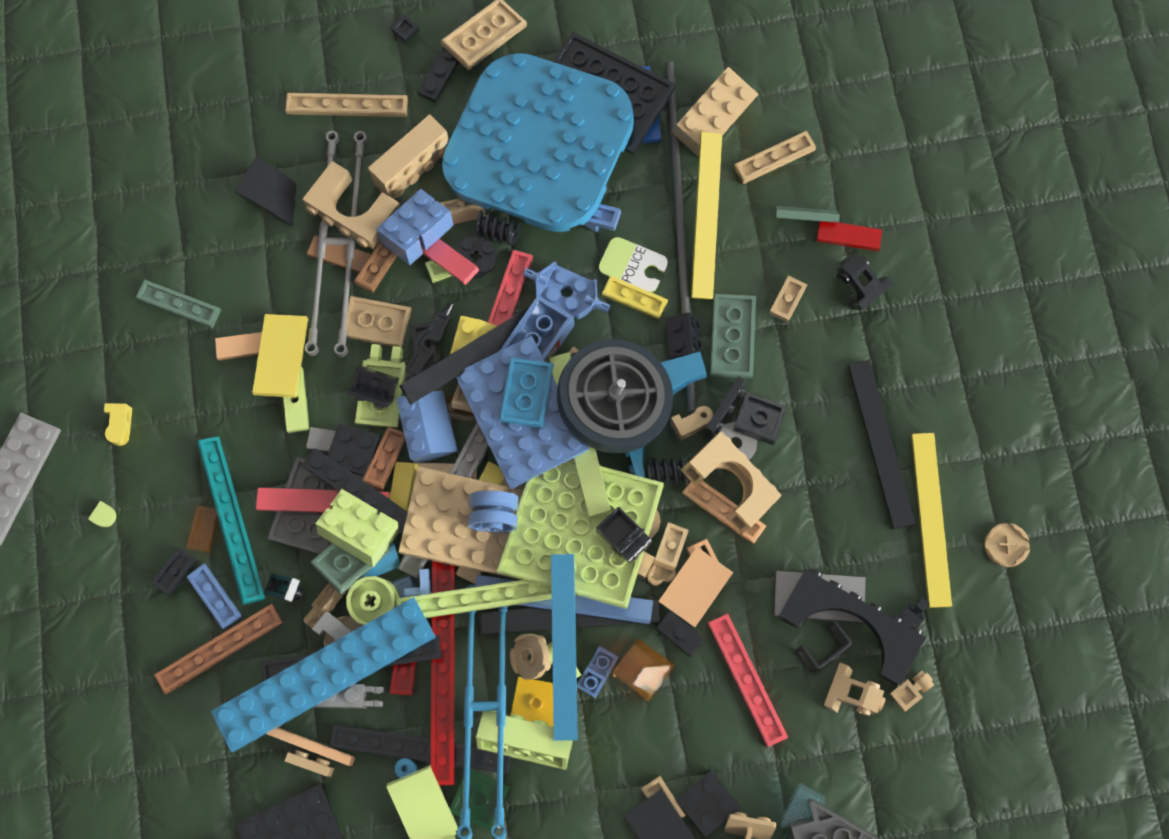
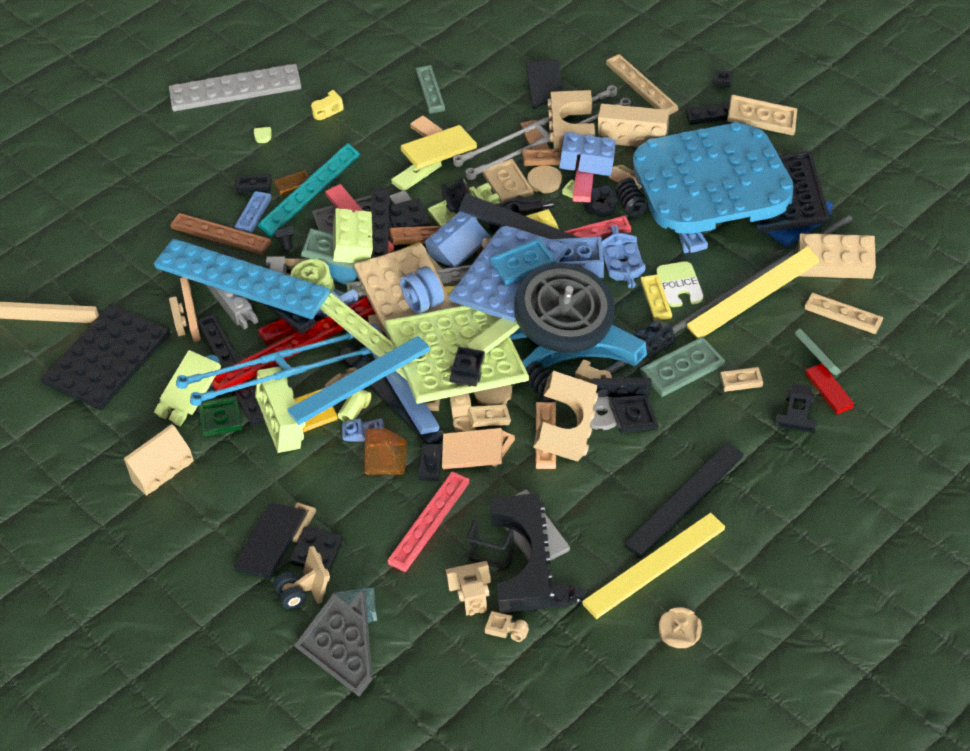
camera: 55 degrees right, 25 degrees down
none -> tan tile [527,165,562,194]

